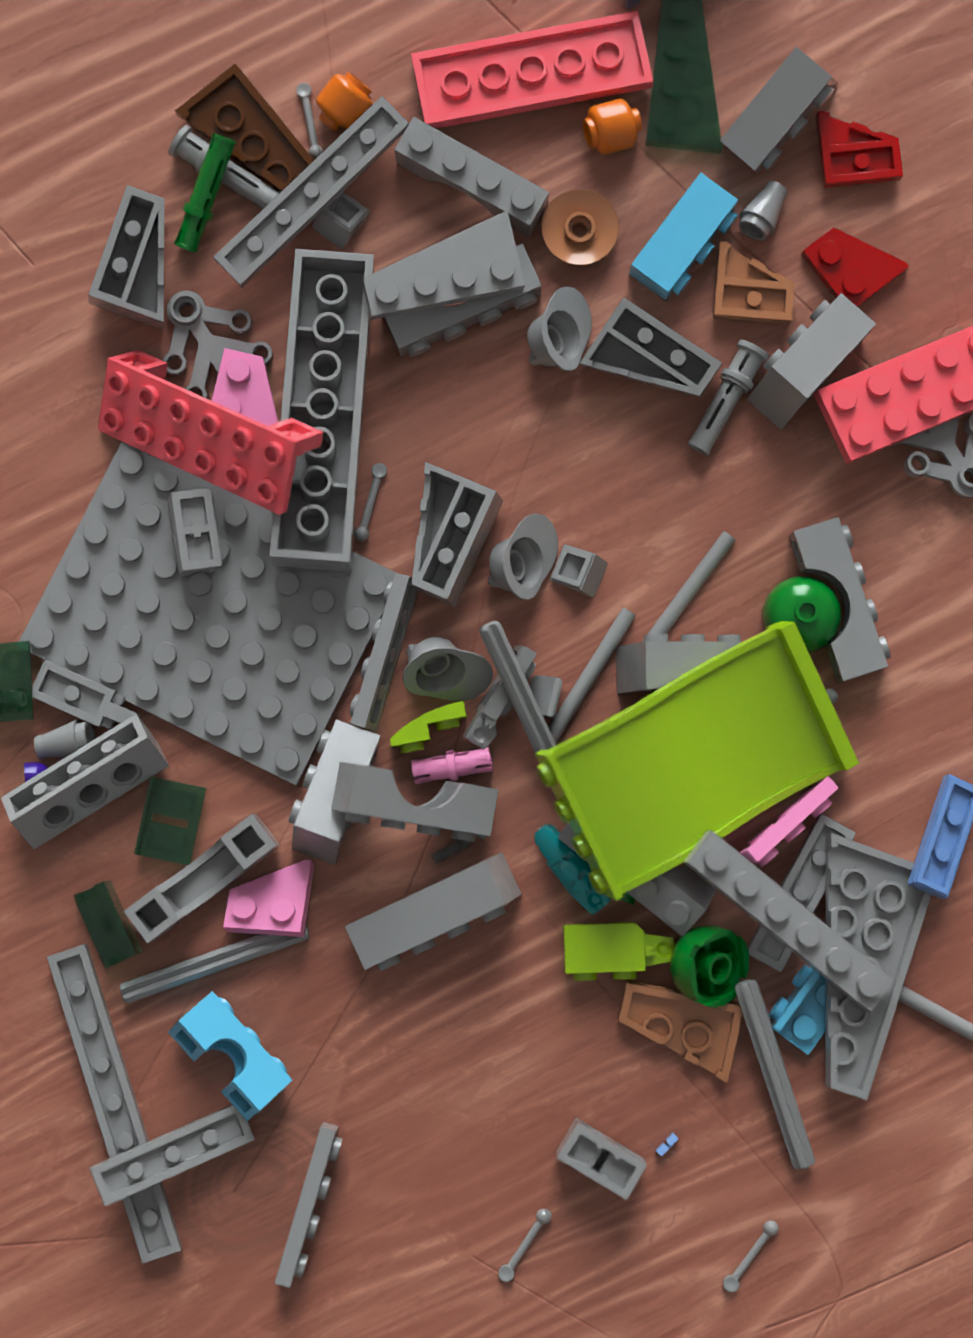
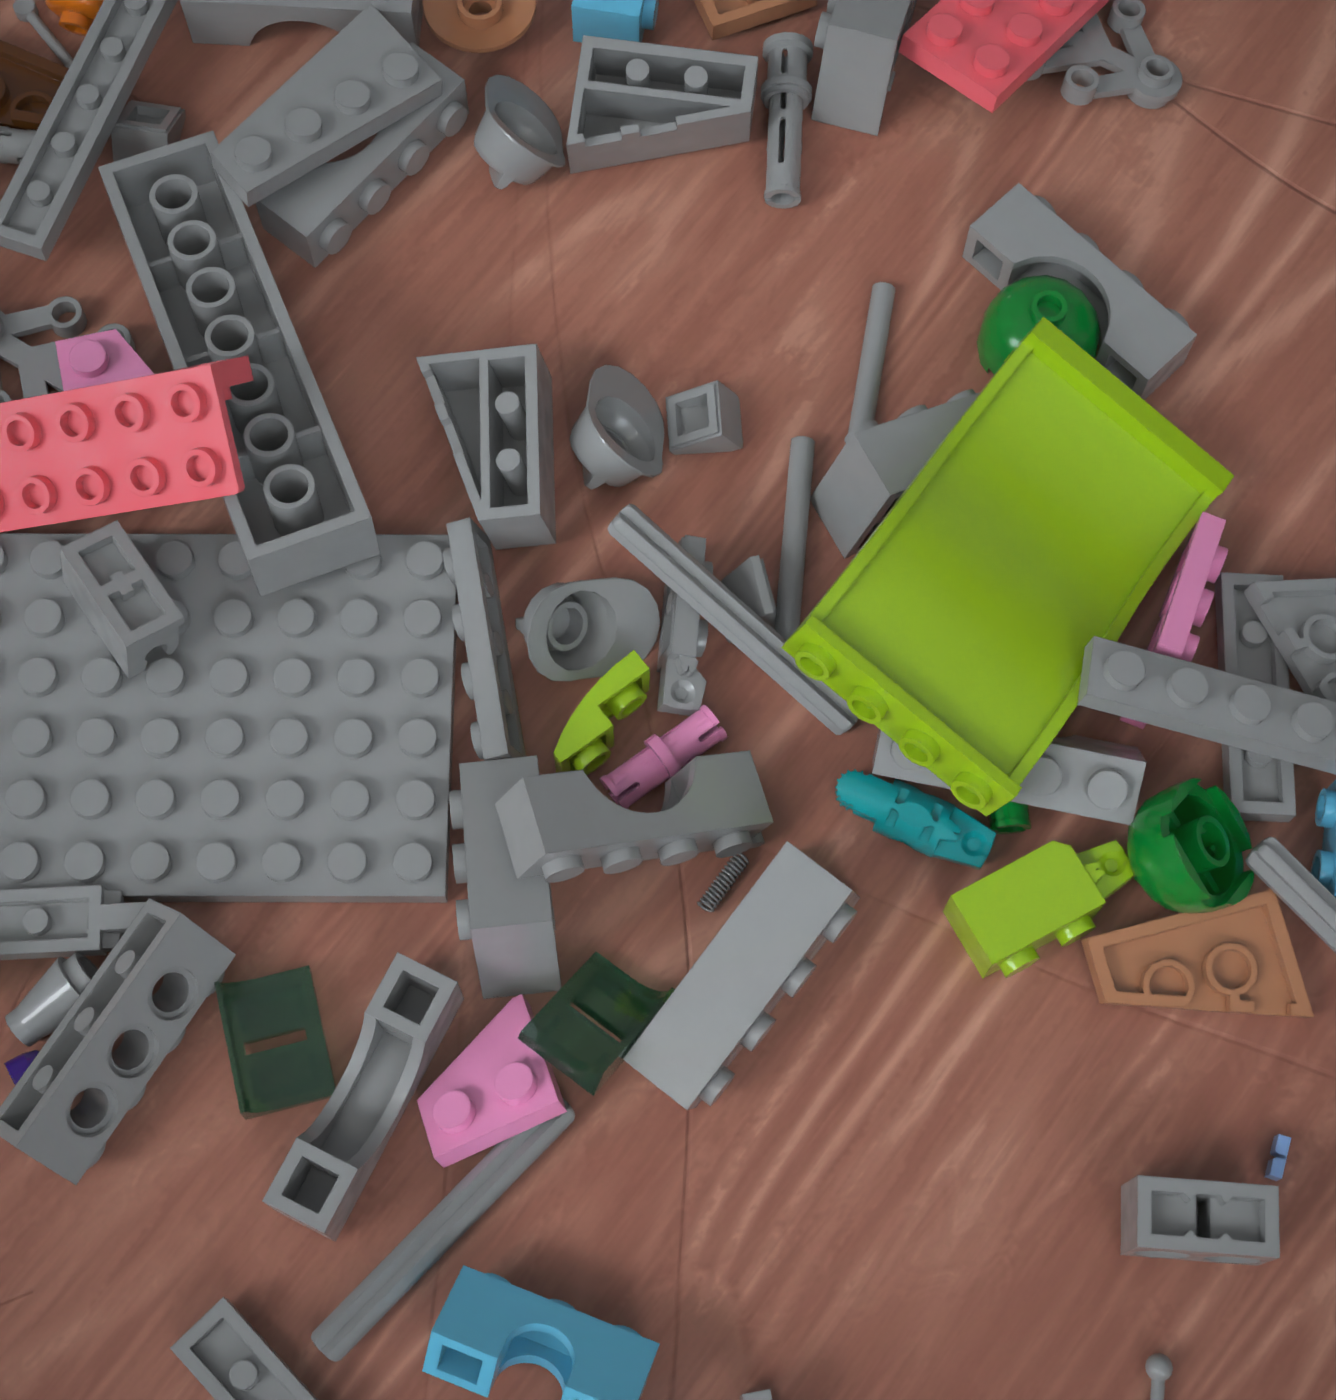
camera: 30 degrees left, 15 degrees down
clear green hinge [74,881,142,969] -> none
light grey hinge [354,463,387,541] -> none
none -> clear green piece [518,952,675,1096]

